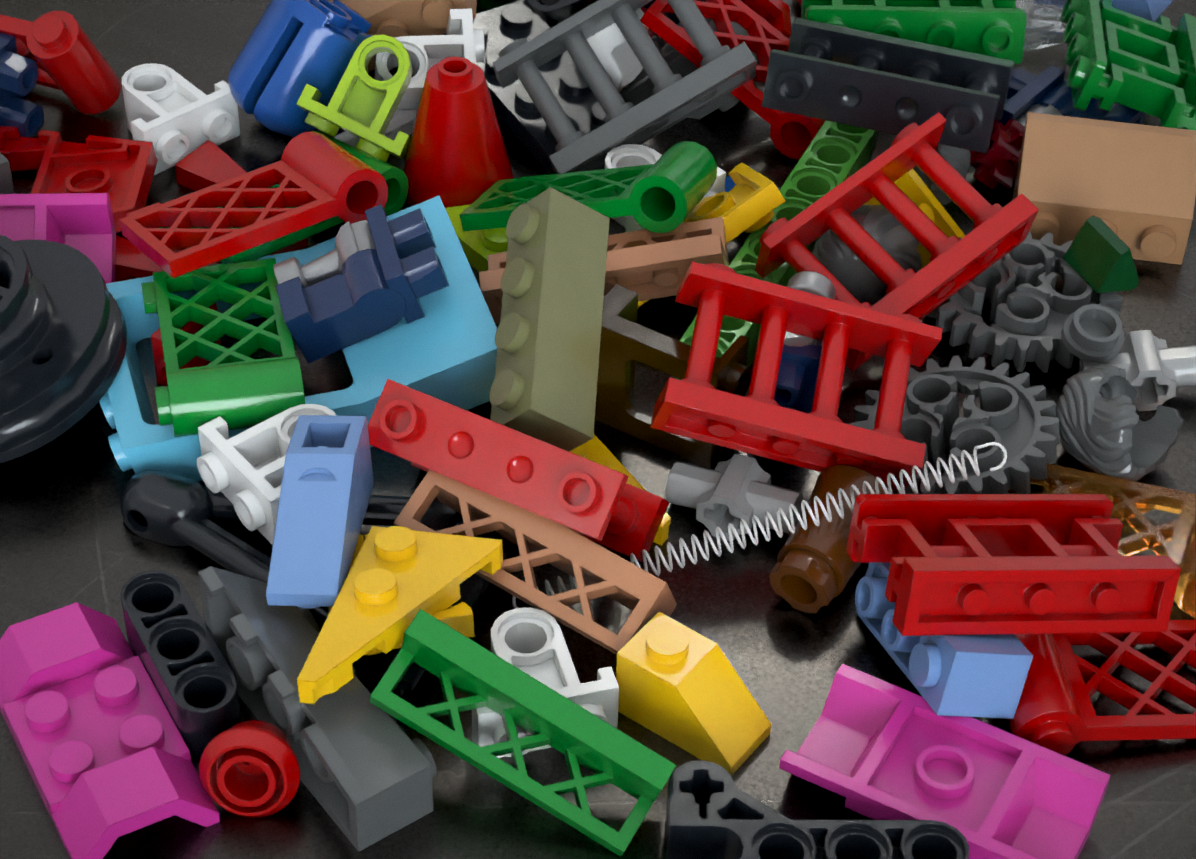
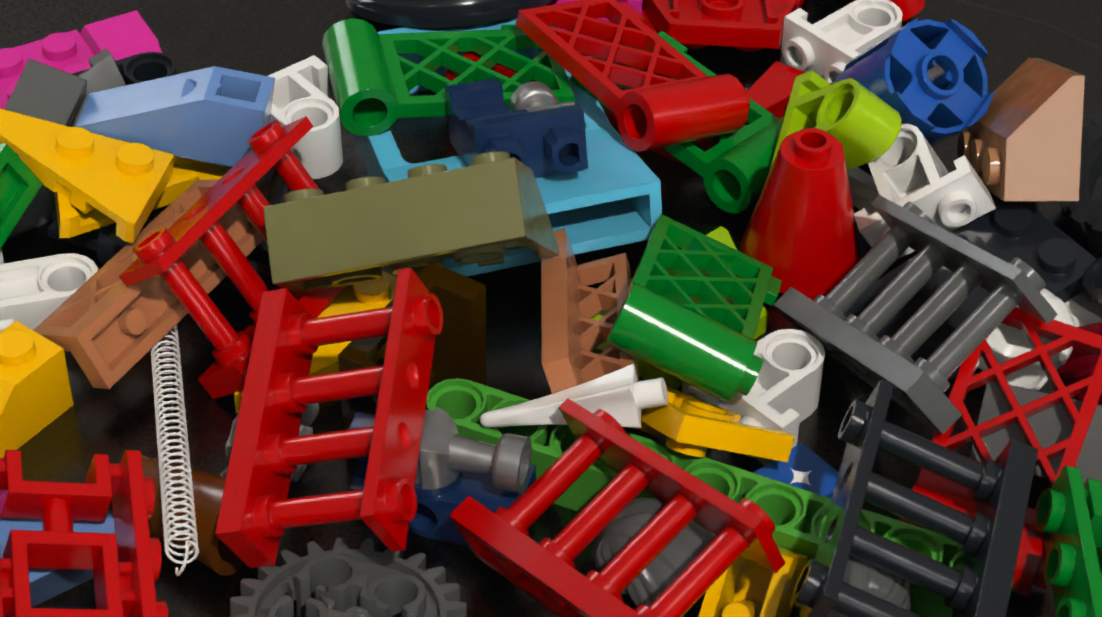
camera: 90 degrees right, 0 degrees up
none -> dark grey tile [4,58,87,127]
none -> white piece [480,364,668,428]

